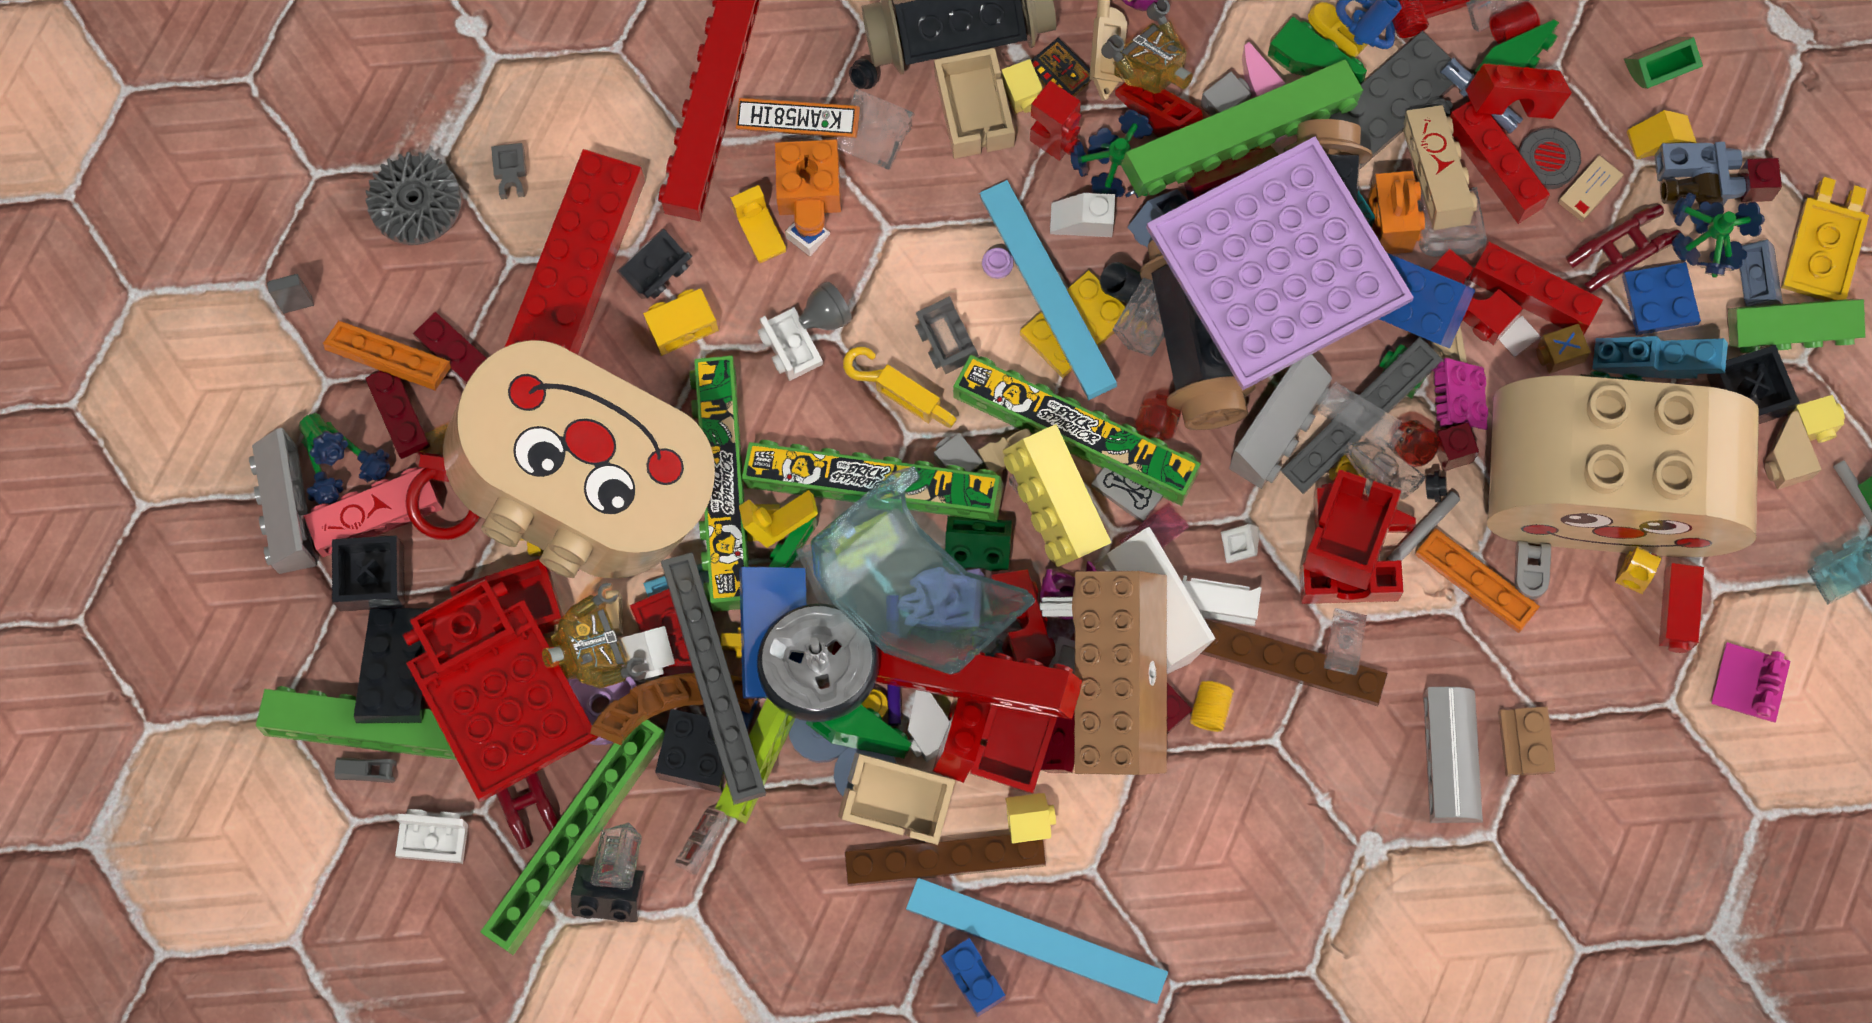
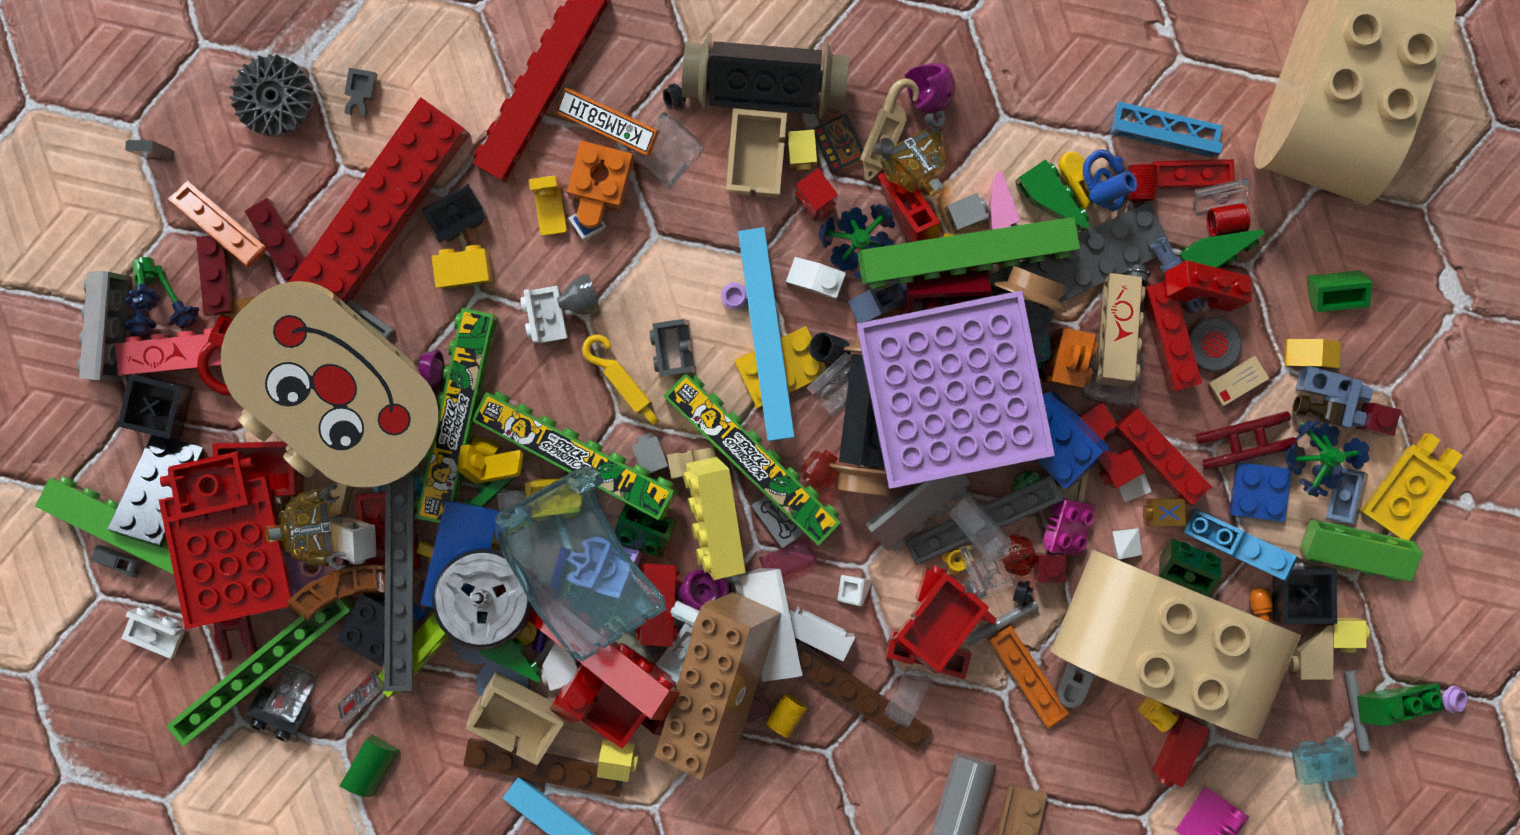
camera: 10 degrees right, 15 degrees up
none -> green brick [339,734,400,797]

